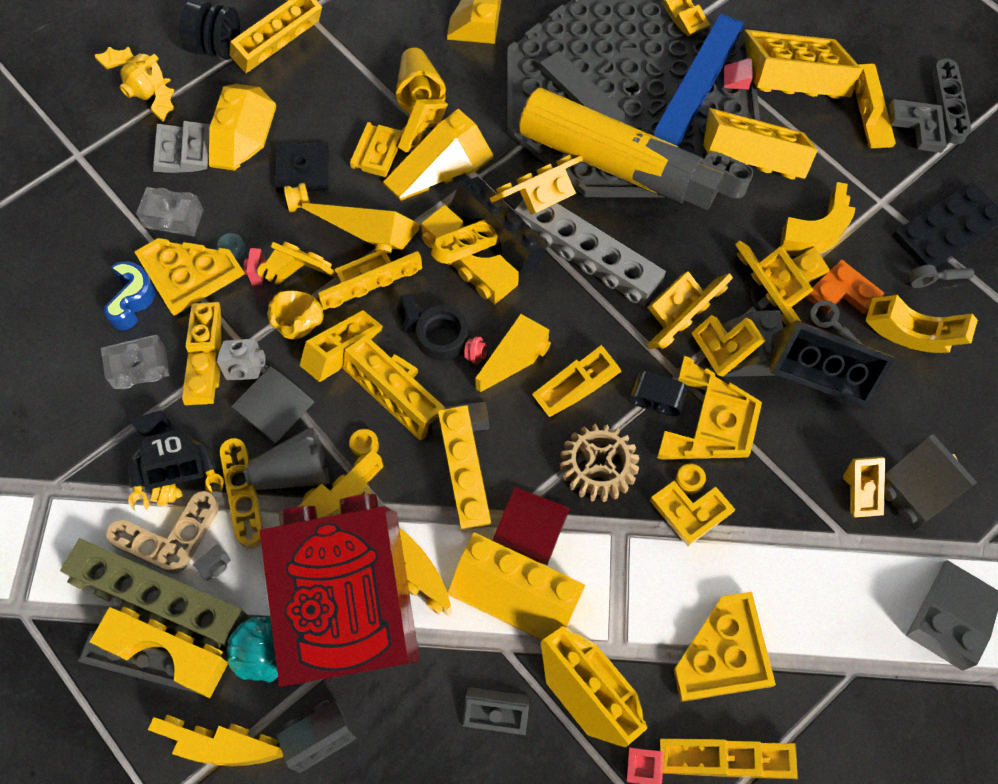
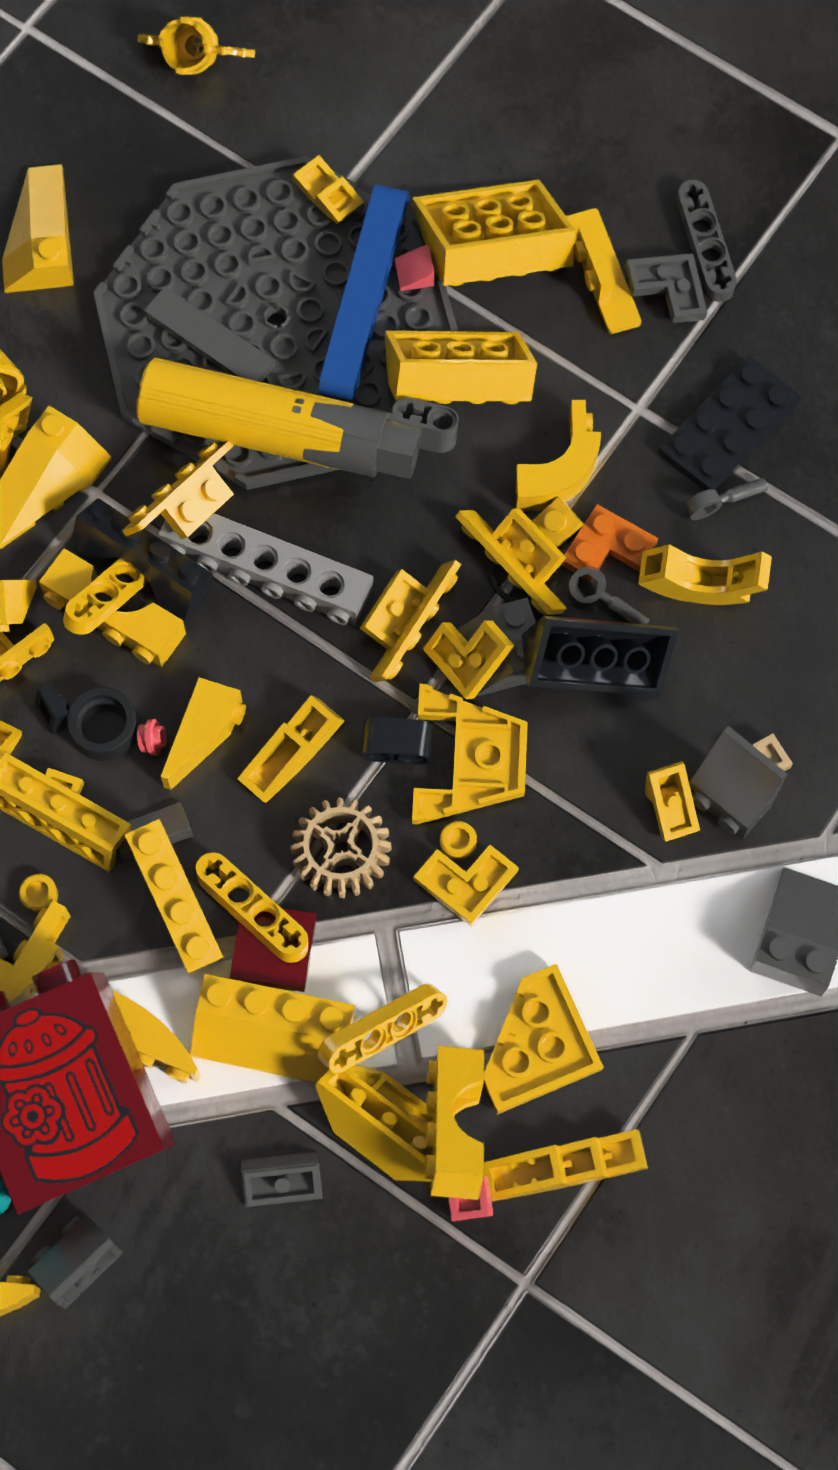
camera: 15 degrees left, 5 degrees up
none -> yellow beam [196,853,308,963]
none -> yellow beam [317,983,447,1073]
none -> yellow arch [424,1045,484,1200]

